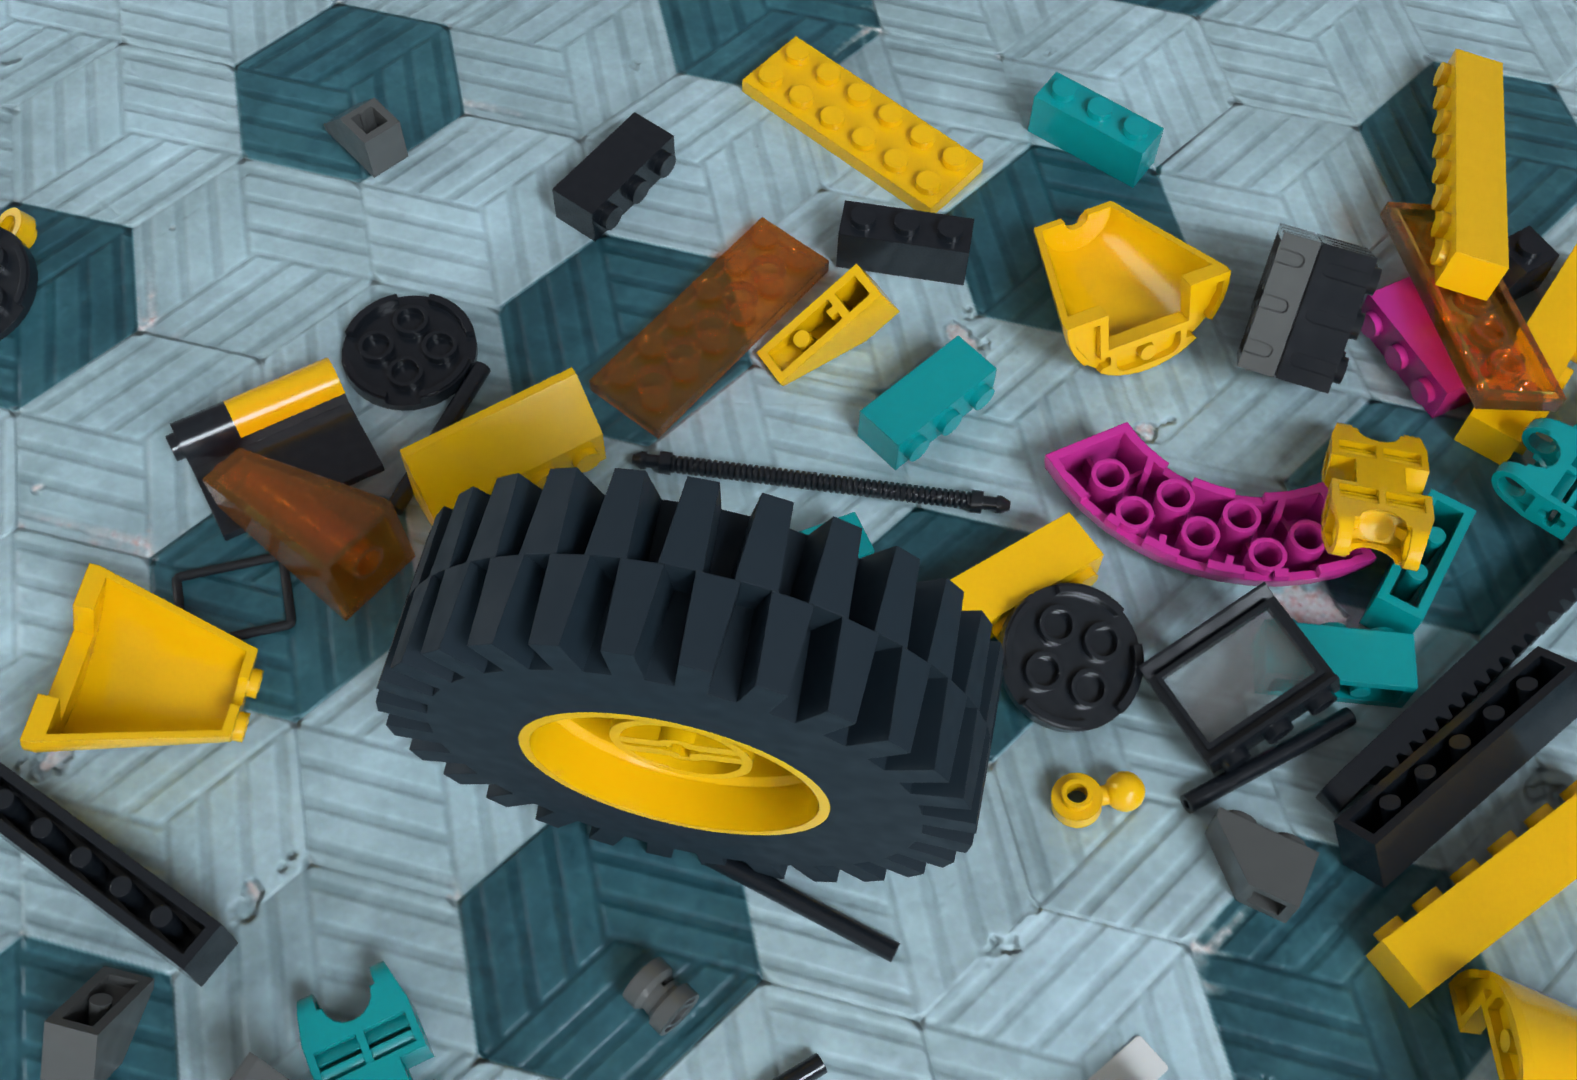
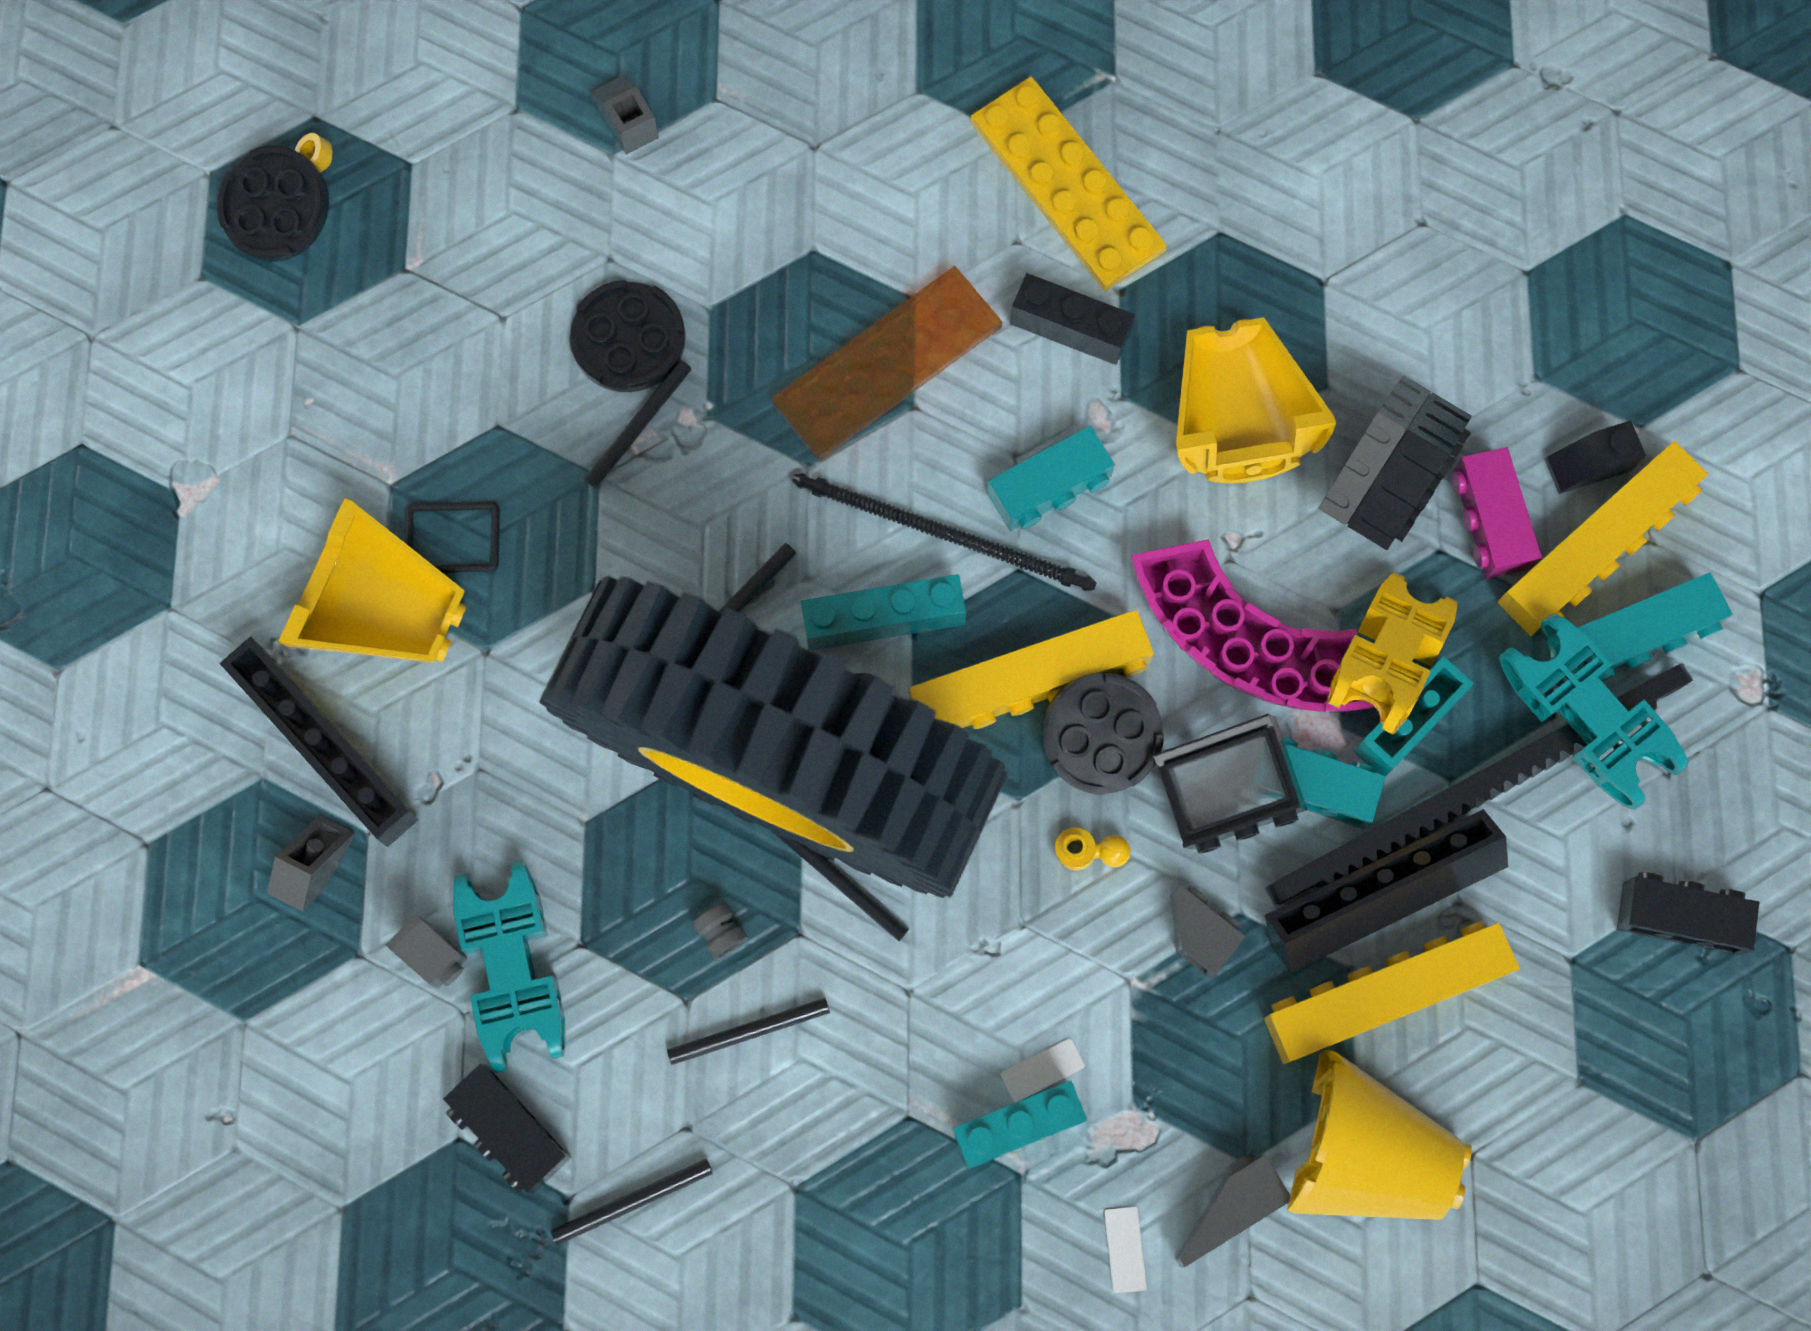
camera: 15 degrees right, 15 degrees up
black door [165,357,385,541] -> none
clear orange slope [202,448,416,621] -> none
yellow slope [399,367,606,526] -> none
black brick [552,112,676,242] -> none
yellow slope [756,263,900,386] -> none
teal brick [1028,72,1164,188] -> none
black piece [1180,707,1356,814] -> none
clear orange plate [1380,202,1567,412] -> none
yellow brick [1430,49,1509,301] -> none

